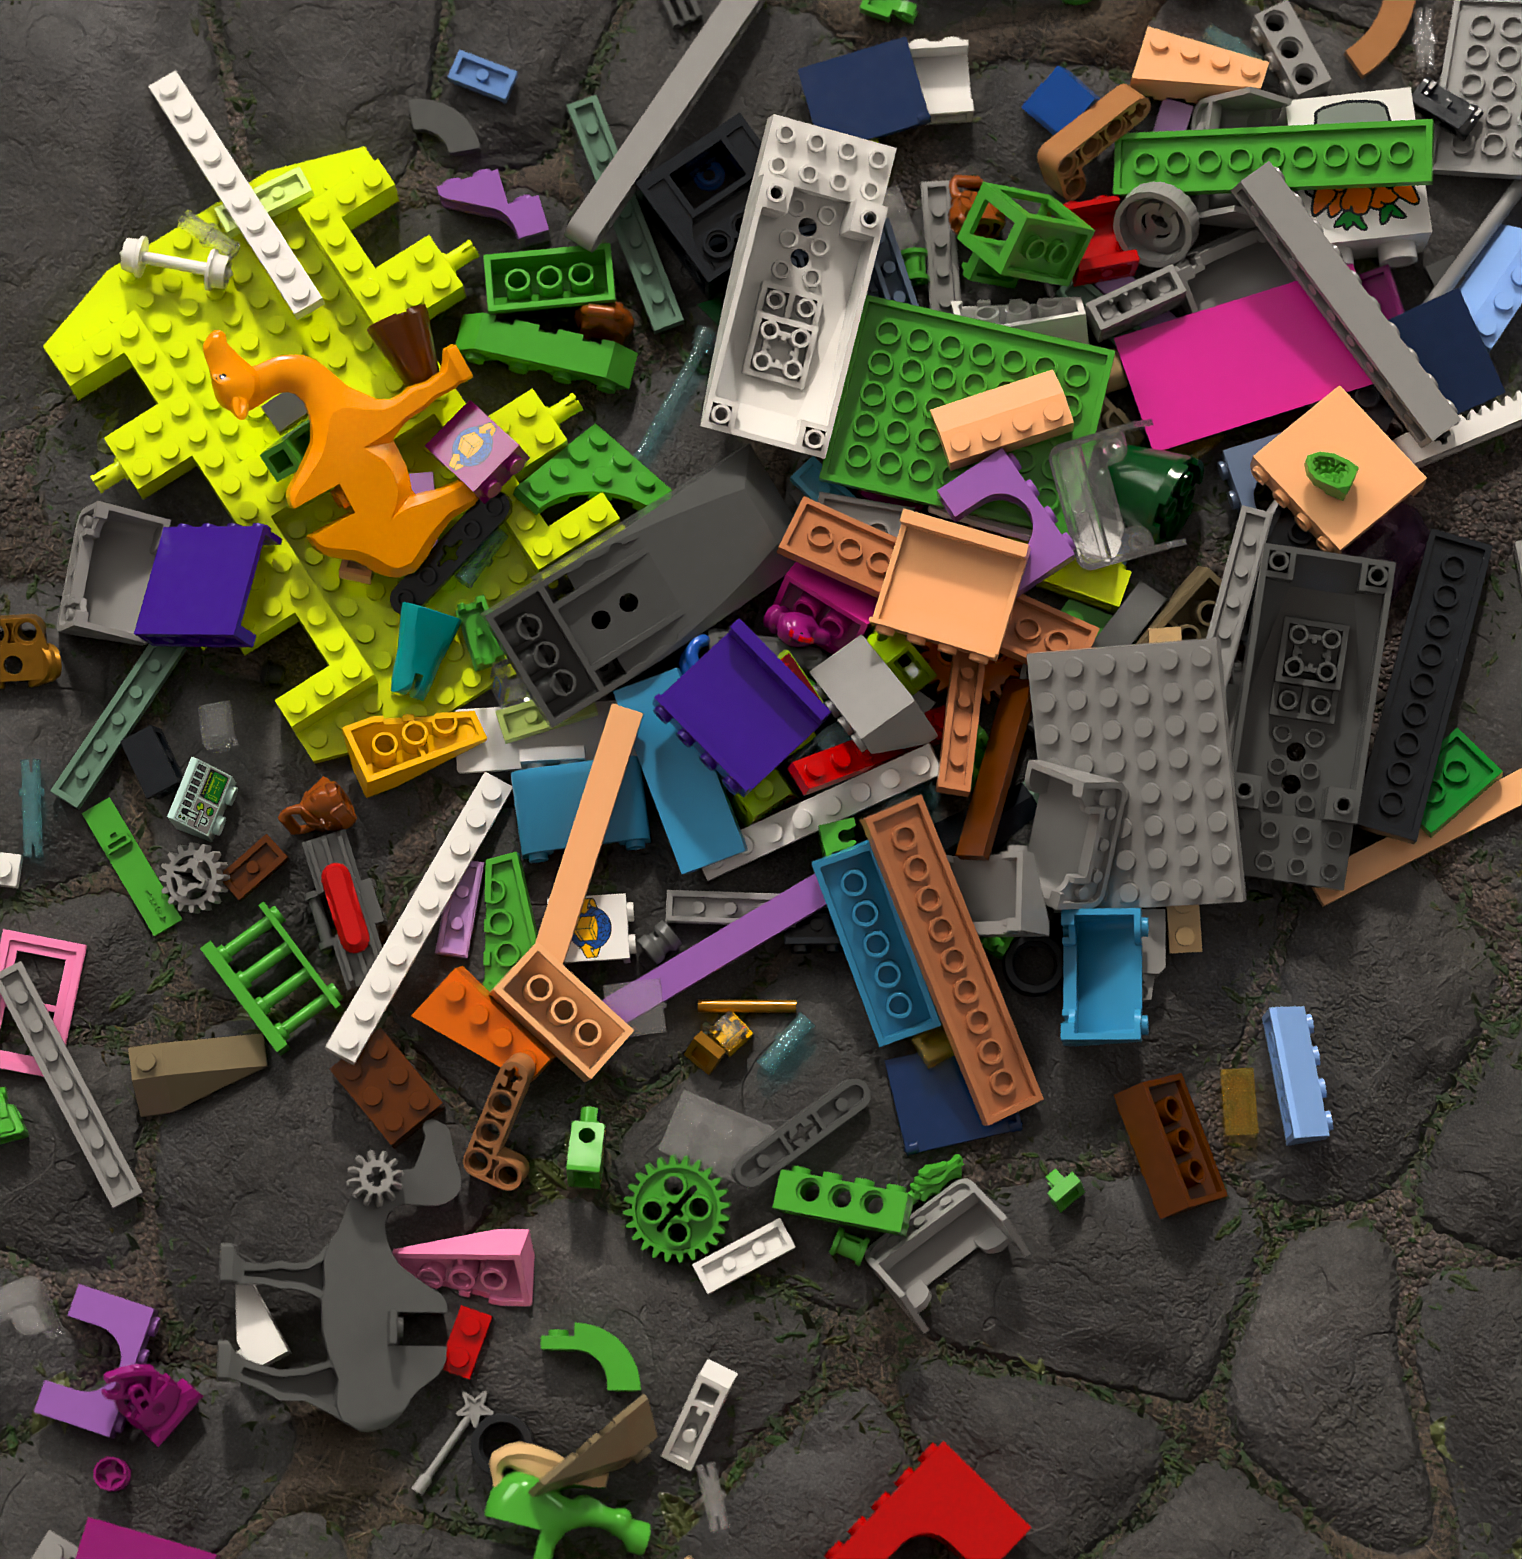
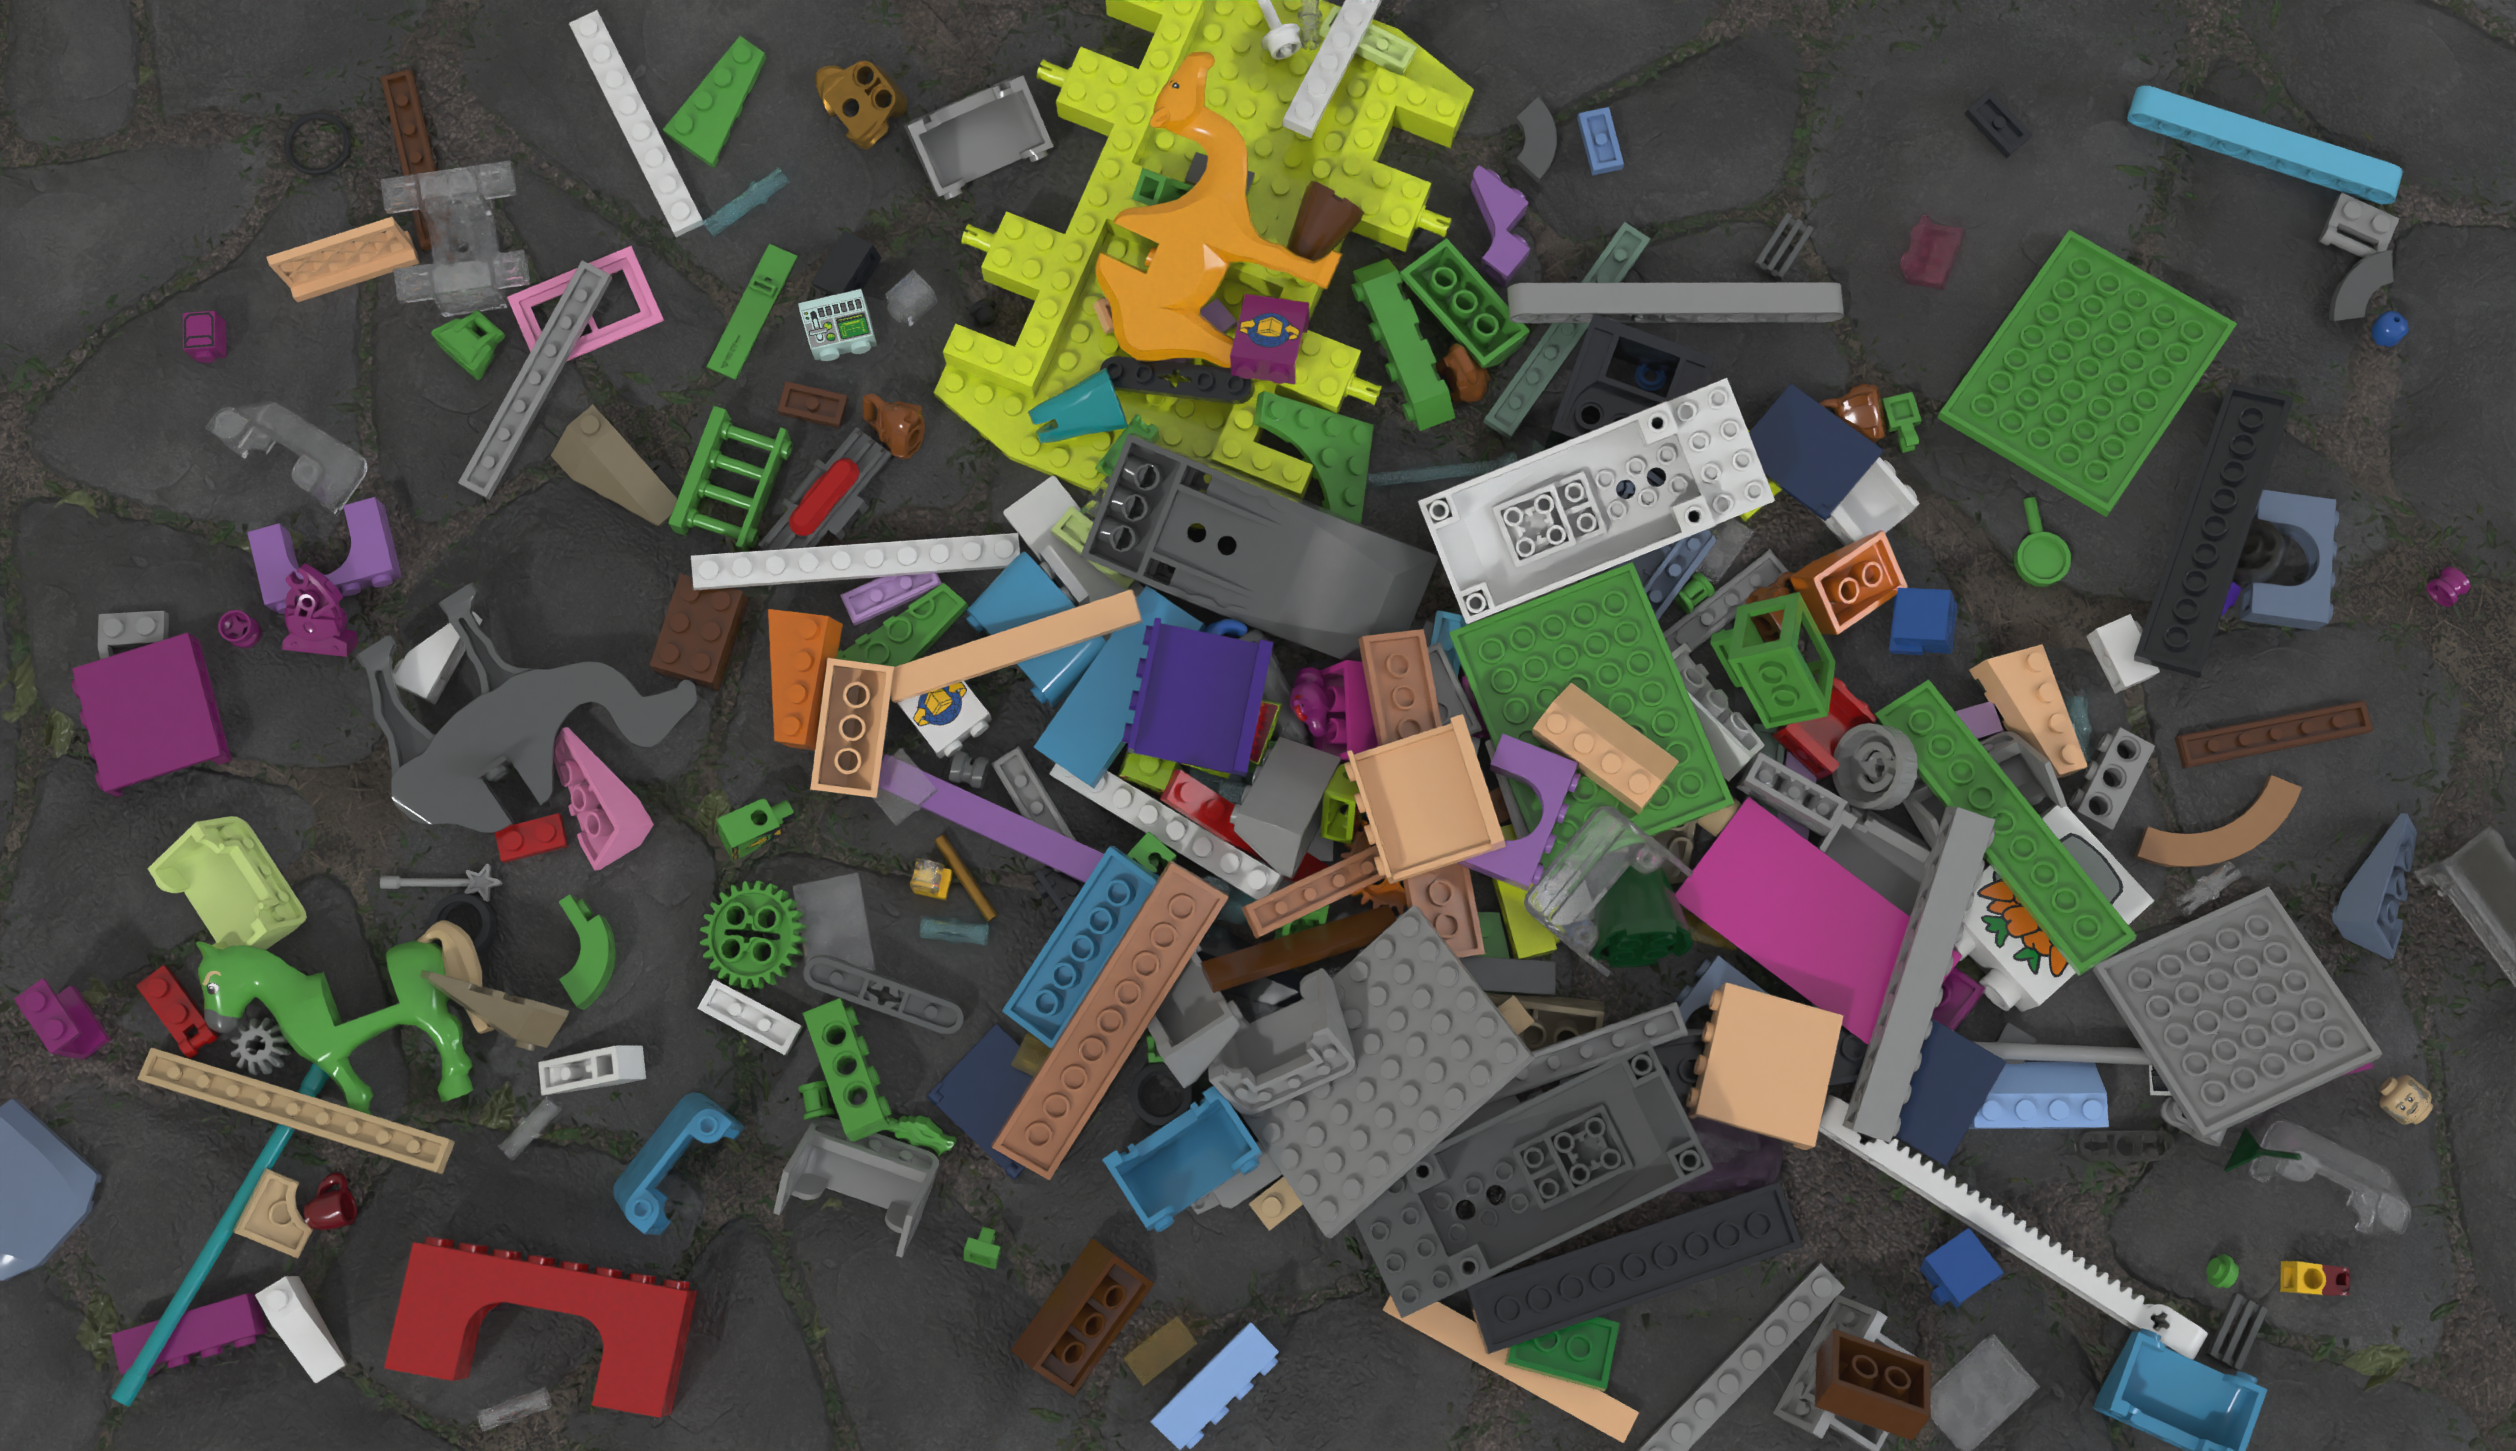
camera: 50 degrees right, 0 degrees up
sand green plate [50,644,187,810] -> none
dark purple panel [134,523,282,647] -> none
light grey gear [159,842,230,914] -> none
yellow wedge [342,711,487,798] -> none
light grey gear [346,1150,404,1207] -> none
clear light blue pin [454,528,509,588] -> none
medium nougat beam [463,1053,536,1191] -> none
pearl gold plate [684,1031,726,1075] -> none
medium nougat beam [1037,84,1151,201] -> none
bright green rock [1304,452,1359,501] -> none
black hinge [1412,77,1484,141] -> none
none -> dark azure windscreen [613,1092,746,1235]
none -> orange slope [1790,530,1908,635]
none -> dark orange piece [1819,383,1886,443]

